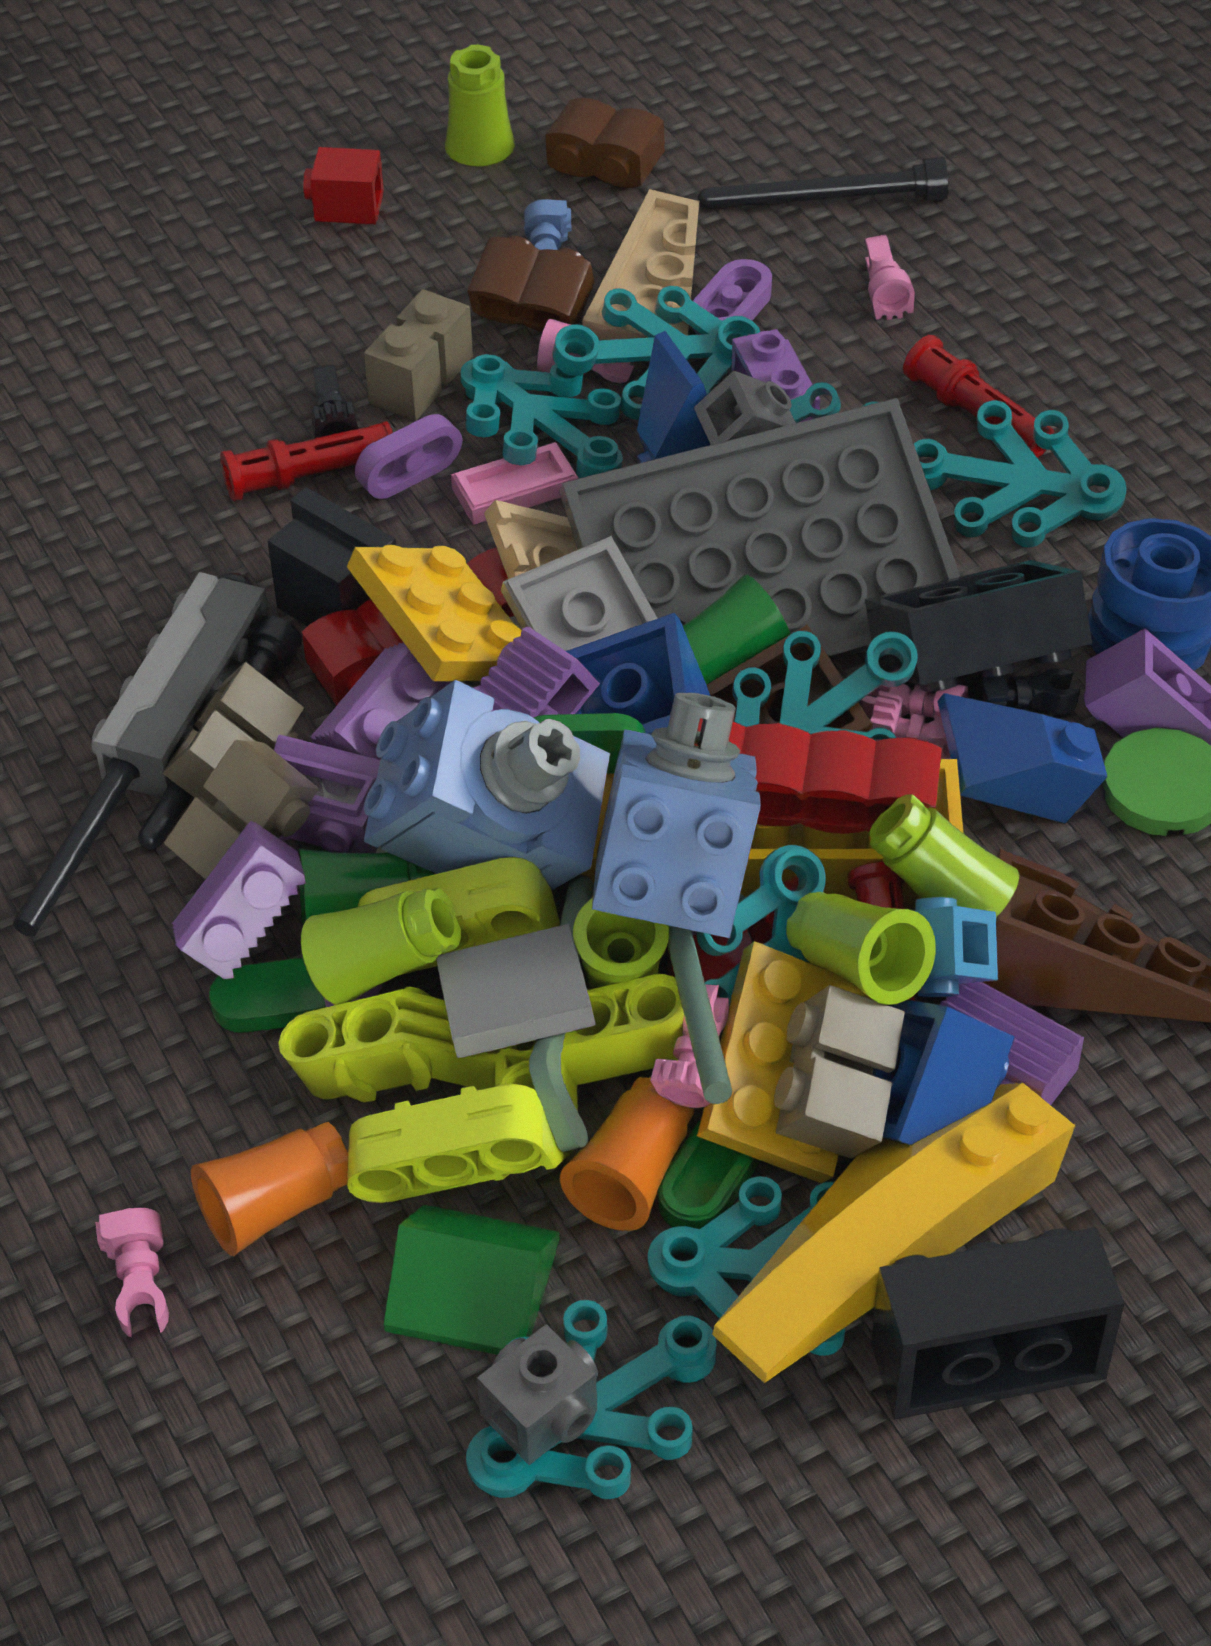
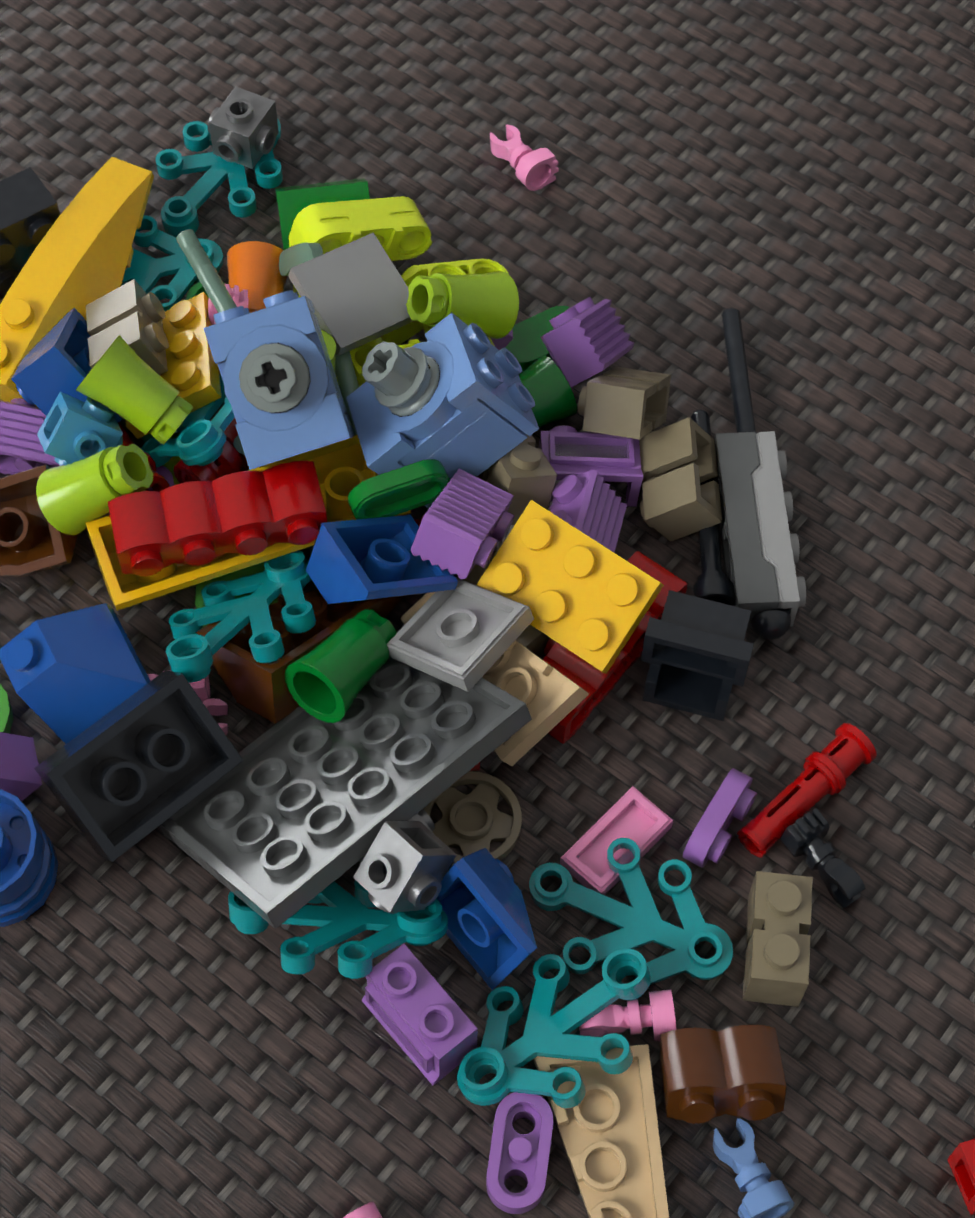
camera: 155 degrees right, 10 degrees up
orange plant [191,1122,348,1256] -> none
red pin [903,335,1054,458] -> none
teal plant [913,400,1127,547] -> none

